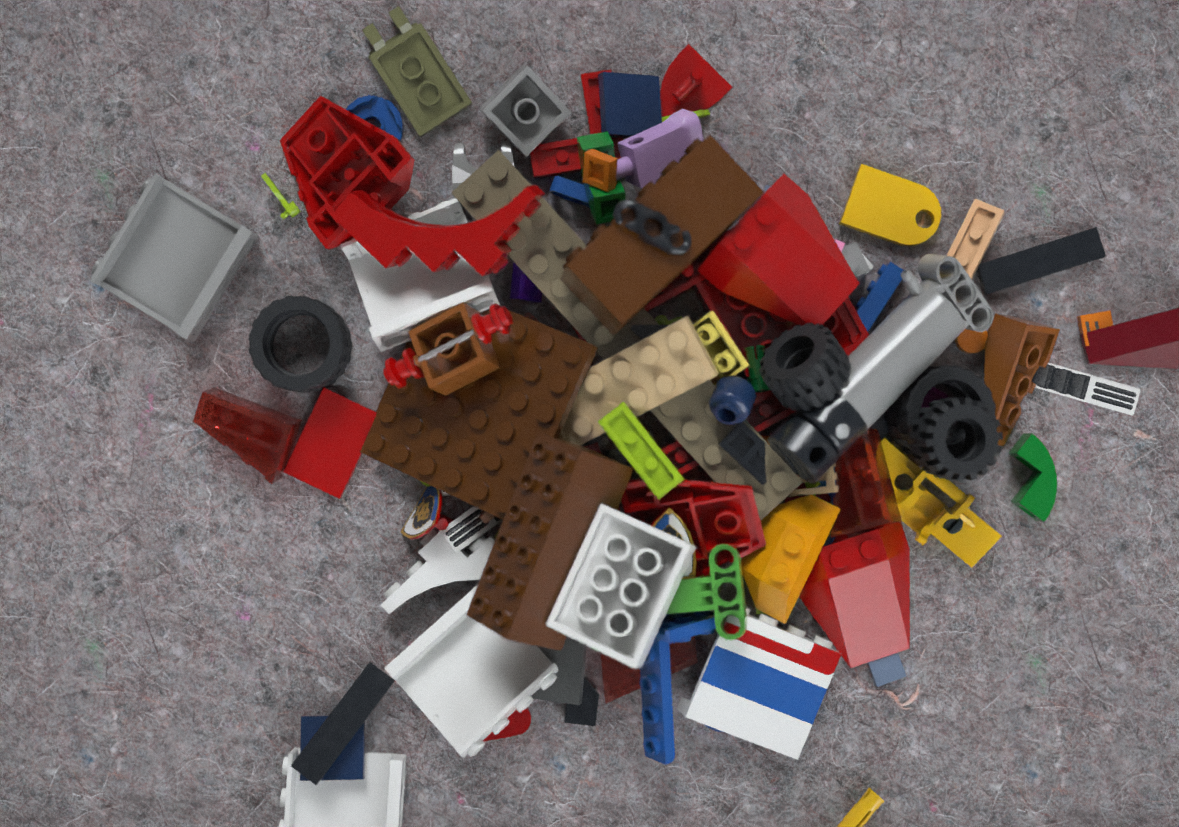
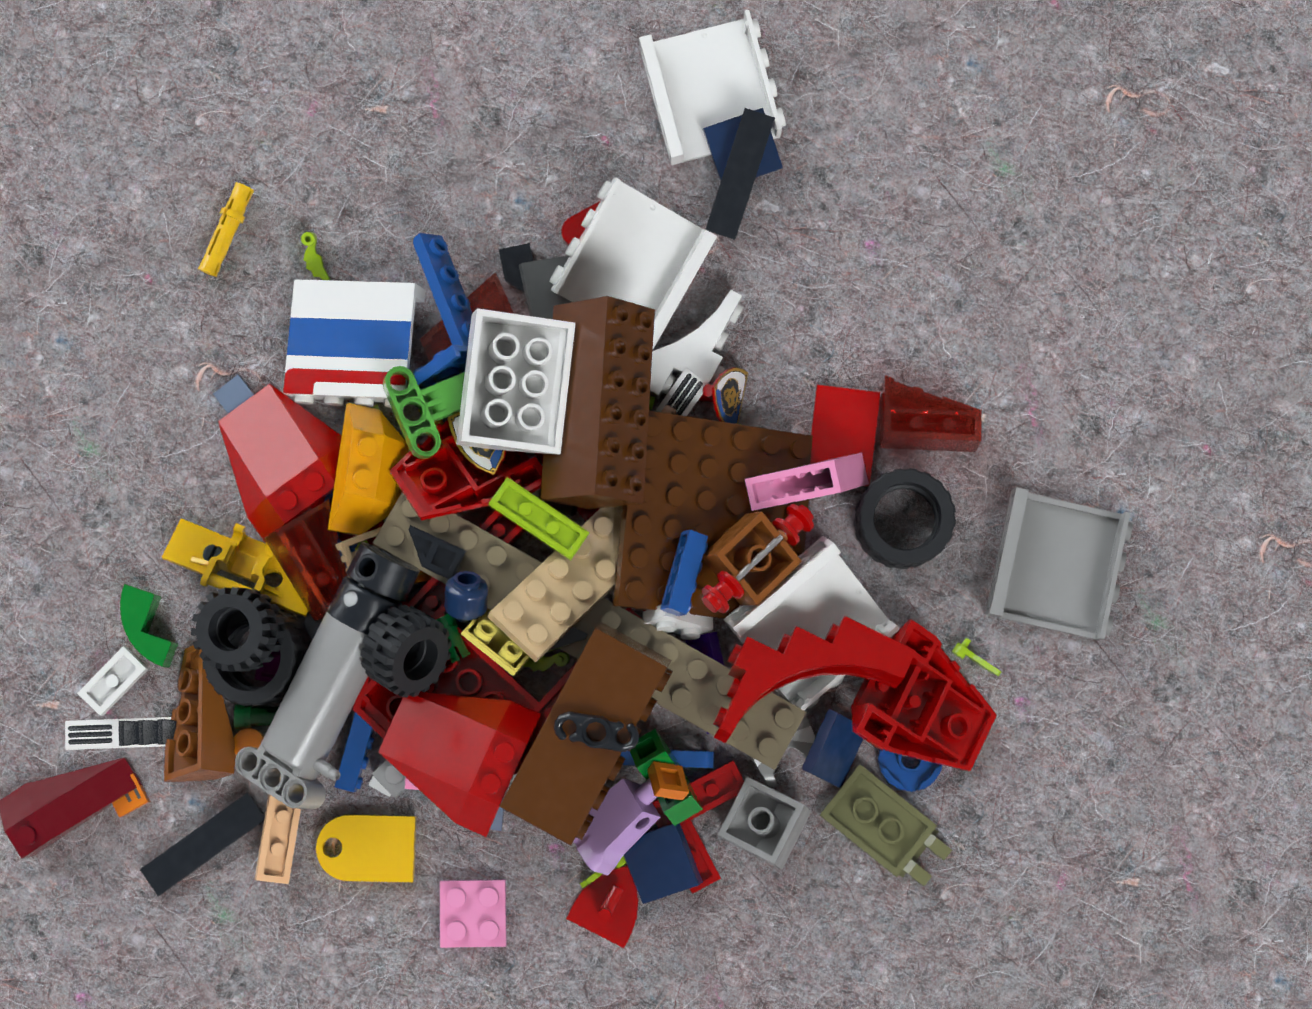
camera: 155 degrees right, 5 degrees down
none -> white plate [77,646,149,716]
none -> dark green pin [234,704,279,730]
none -> lime piece [301,232,330,281]
none -> bright pink plate [440,879,507,948]
none -> white plate [643,605,713,640]
none -> blue piece [660,530,708,616]
none -> bright pink arch [745,453,869,511]
none -> dark blue tile [802,709,863,788]

